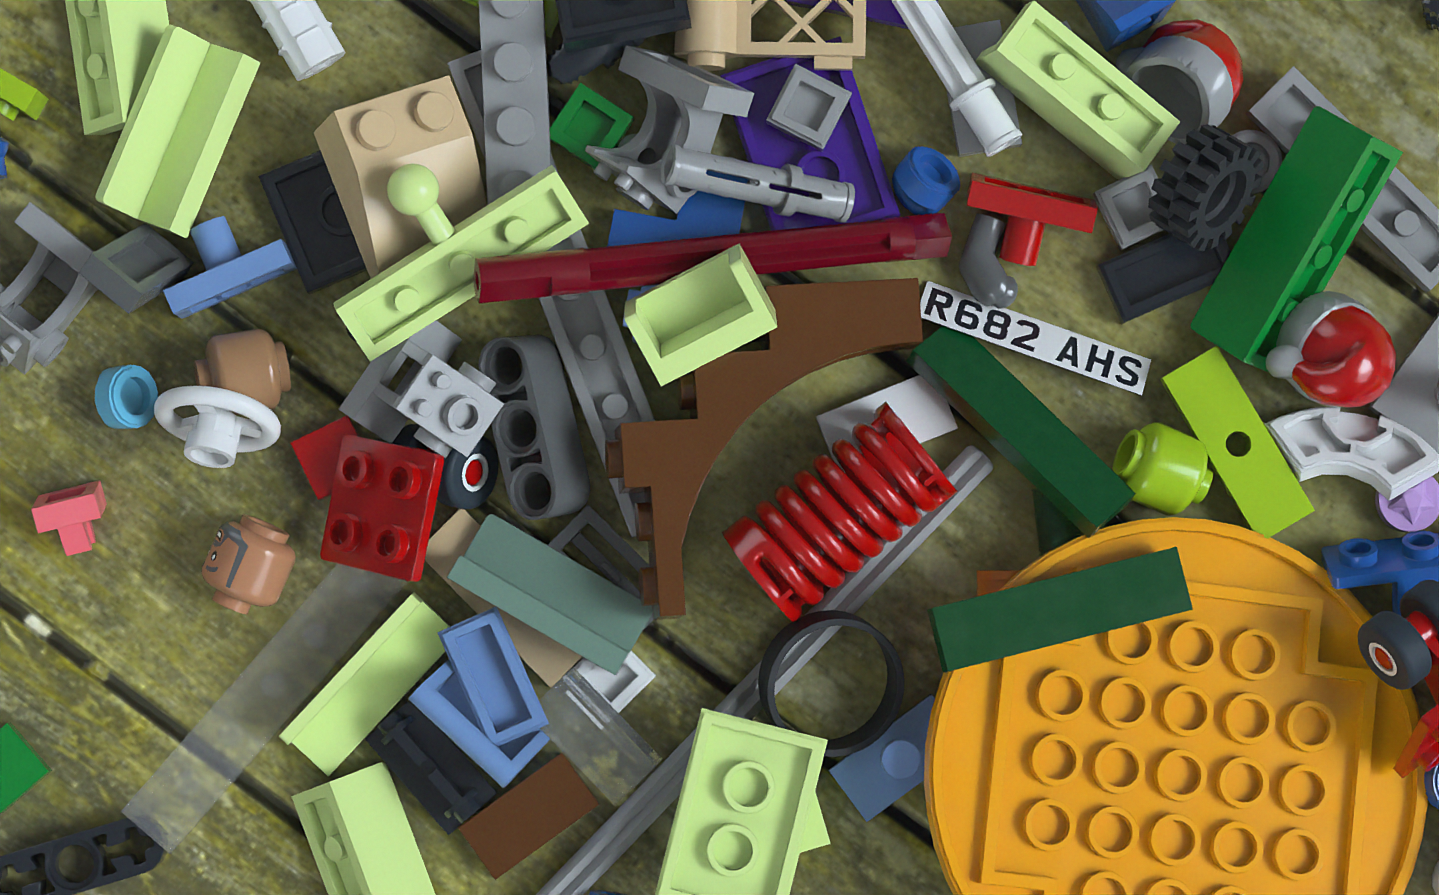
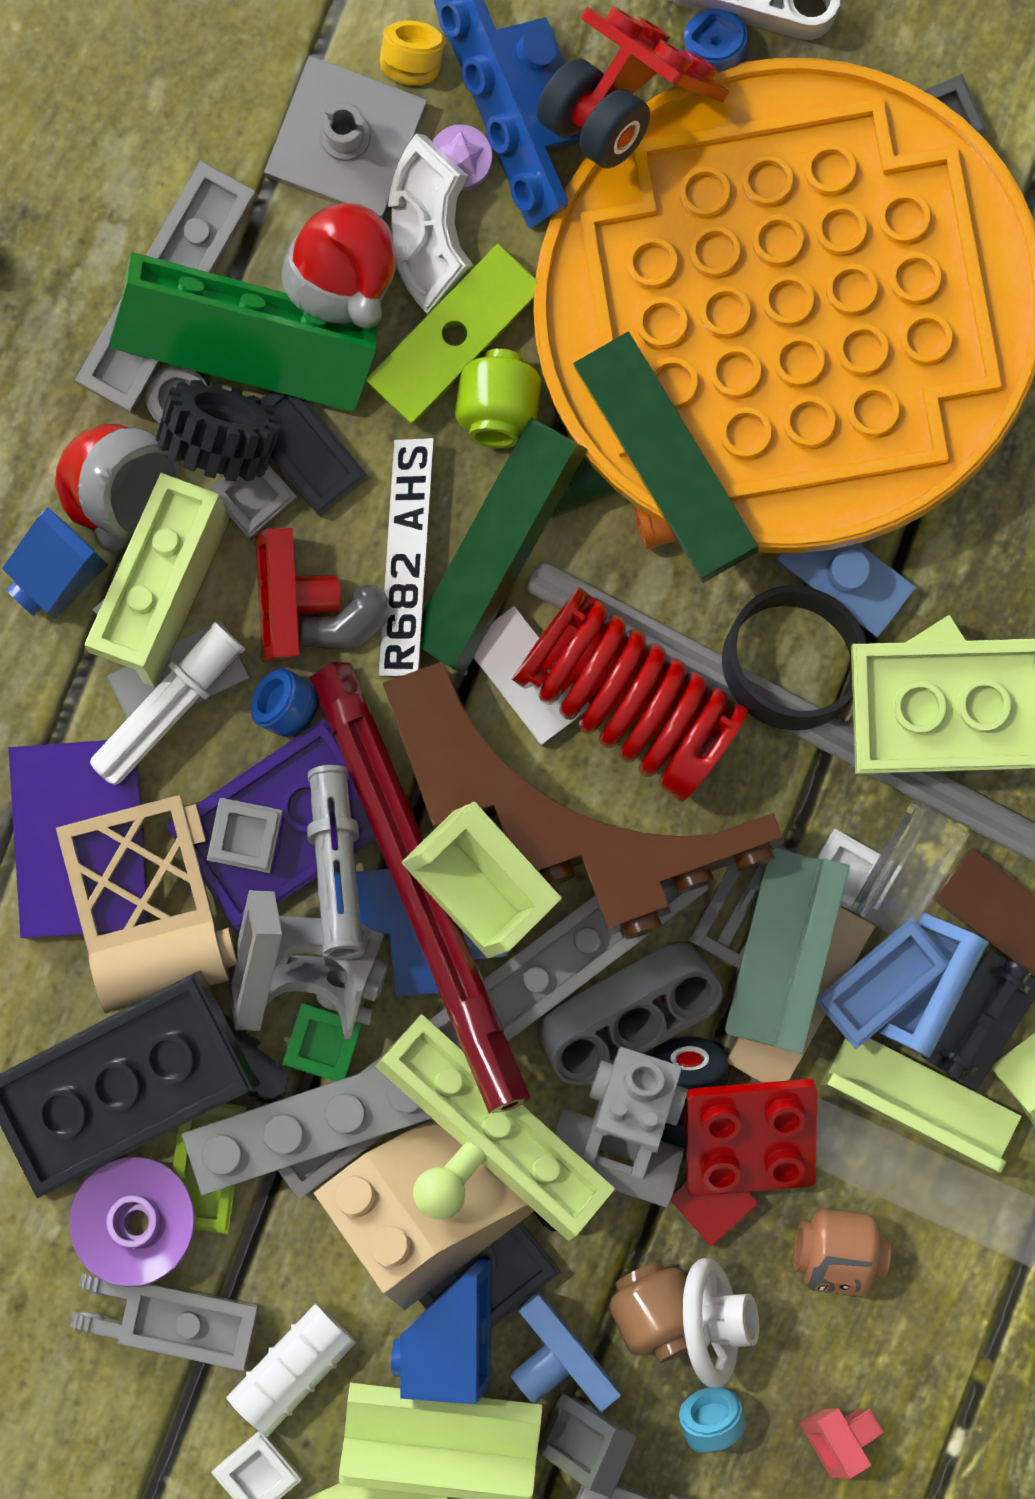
camera: 105 degrees left, 0 degrees up
none -> blue slope [391,1259,491,1404]

